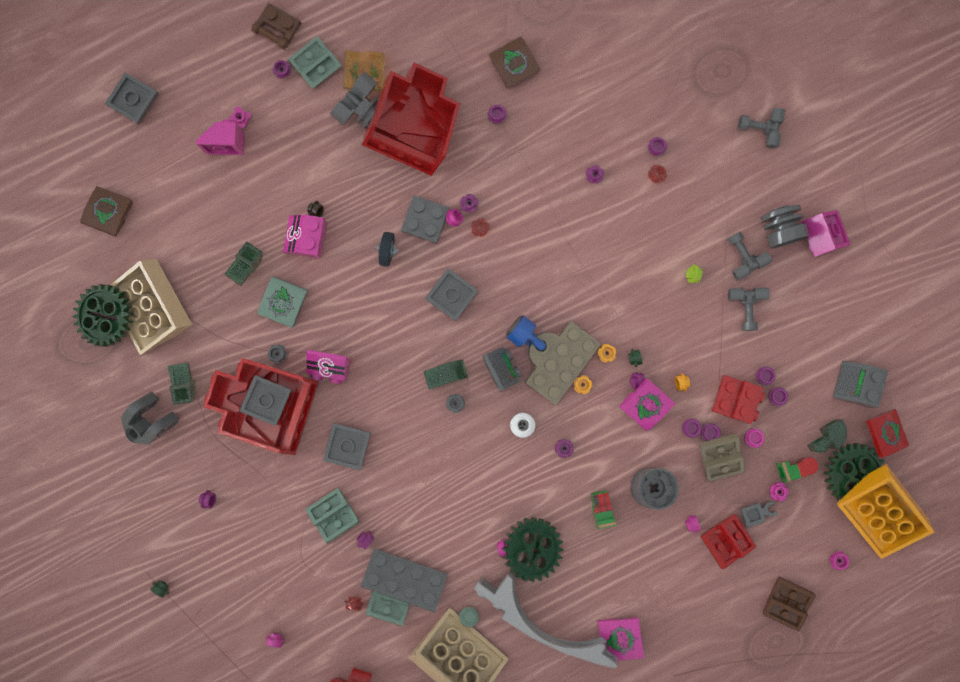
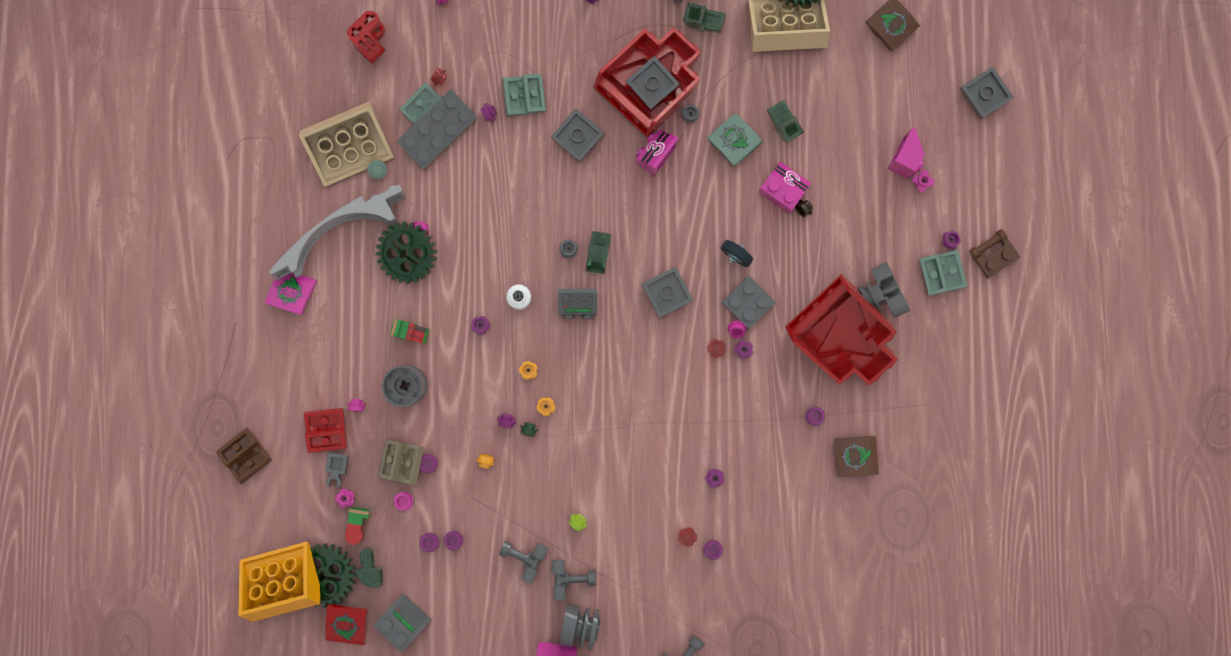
camera: 120 degrees right, 0 degrees up
clear yellow slope [343,50,384,91] -> none
dark tan plate [506,315,601,405] -> none
dark pink slope [619,378,676,431] -> none
magenta plate [682,419,702,438] -> none
red plate [711,375,765,424] -> none
dark pink plate [830,551,849,570] -> none

